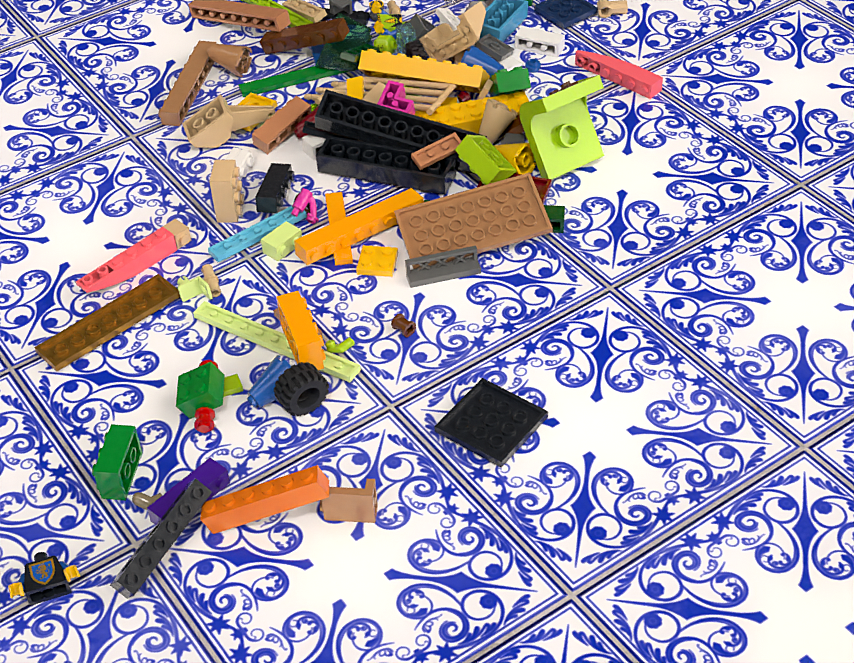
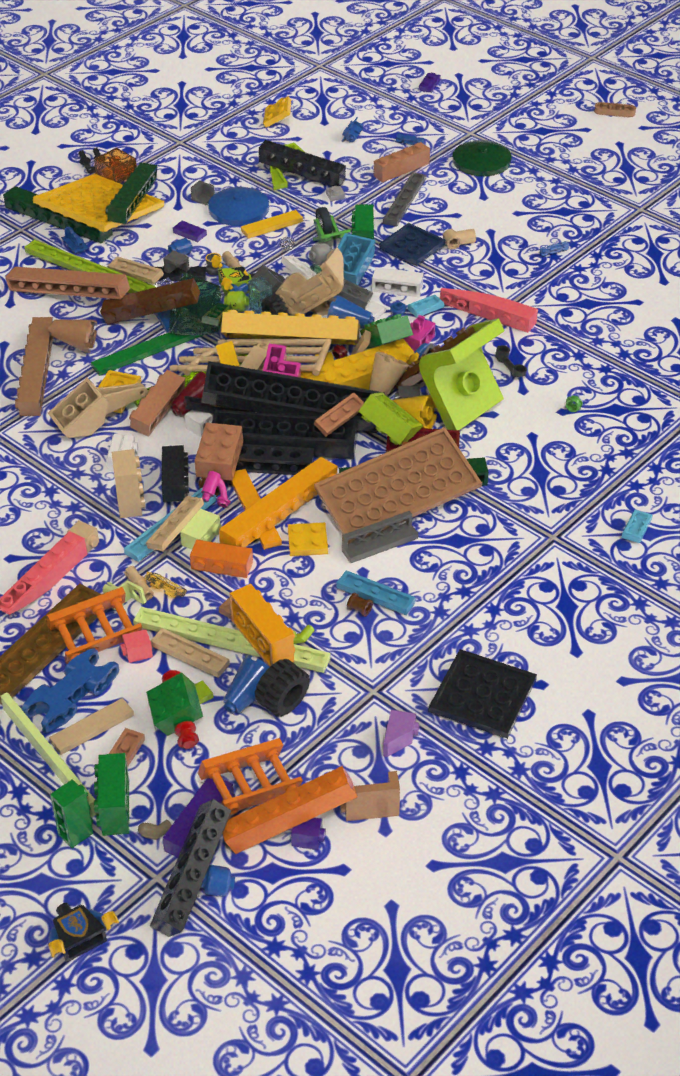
camera: 15 degrees left, 0 degrees up
none -> yellowish green tile [0,693,97,818]
none -> blue piece [21,648,120,733]
none -> orange fence [47,587,142,664]
none -> tan tile [49,698,134,755]
none -> green brick [50,779,93,849]
none -> nougat plate [109,728,145,768]
none -> coral brick [120,629,153,663]
none -> clear yellow plate [144,571,187,598]
none -> tan plate [146,496,204,551]
none -> tan plate [151,628,230,678]
none -> orange brick [190,539,253,578]
none -> nougat brick [195,423,243,481]
none -> orange fence [198,738,303,815]
none -> blue head [200,865,235,897]
none -> black brick [235,444,314,475]
none -> dark purple brick [291,818,326,850]
none -> dark azure plate [336,570,416,615]
none -> medium lavender slope [383,710,420,757]
none -> dark pink brick [402,315,435,351]
none -> medium azure plate [408,294,444,318]
none -> pearl dark grey bar [495,345,527,377]
none -> blue axle [539,241,569,257]
none -> bright green plate [566,395,583,412]
none -> medium azure plate [622,510,653,543]

